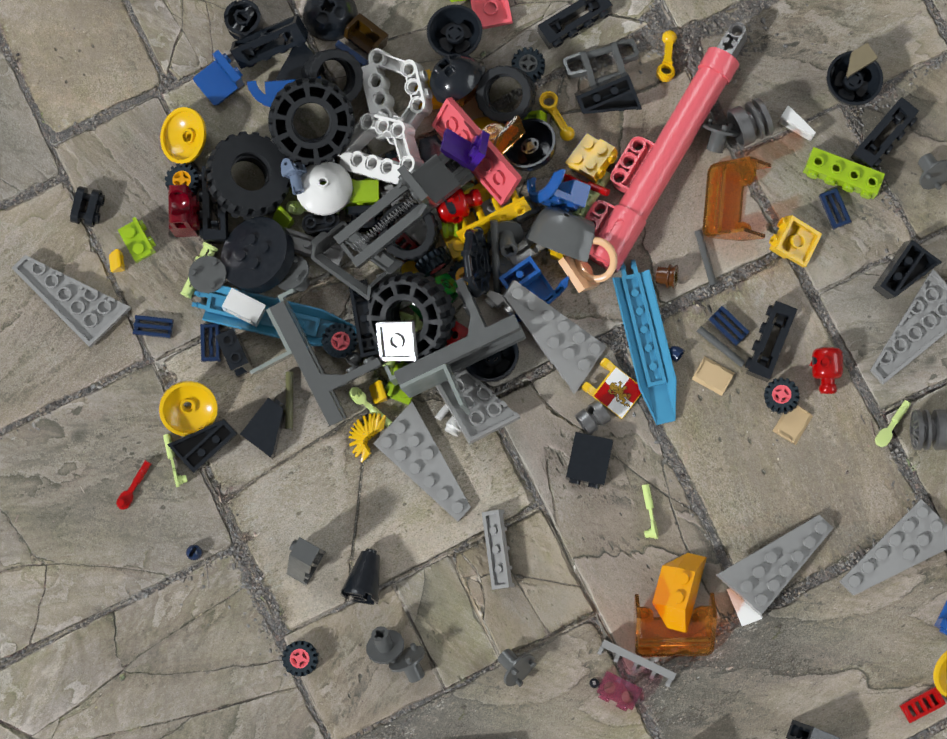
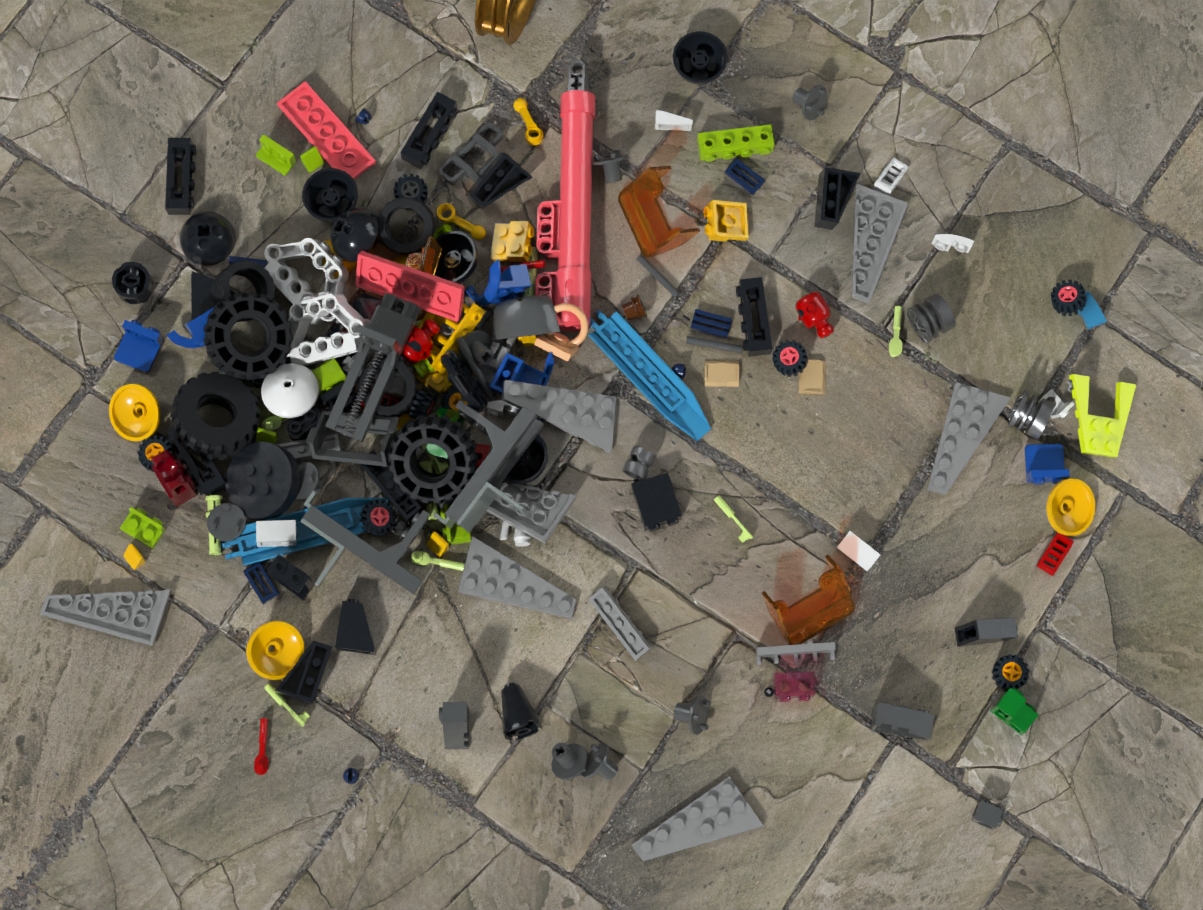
camera: 40 degrees left, 5 degrees down
black brick [70,186,105,227] -> none
dark blue tile [132,315,174,339] -> none
black brick [230,14,308,69] -> none
sand blue piece [281,158,307,195] -> none
black wheel [282,641,319,676] -> none
olive bar [285,371,293,429] -> none
dark brown panel [344,13,389,56] -> none
yellow hair [349,413,386,463] -> none
tile [376,321,418,361] -> none
dark purple bracket [440,128,490,171] -> none
flag [581,358,641,419] -> none
light orange wedge [652,553,707,633] -> none
light grey wing [716,515,833,615] -> none
flat silver wheel [727,98,774,147] -> none
dark tan tile [846,42,878,78] -> none
black brick [850,97,919,169] -> none

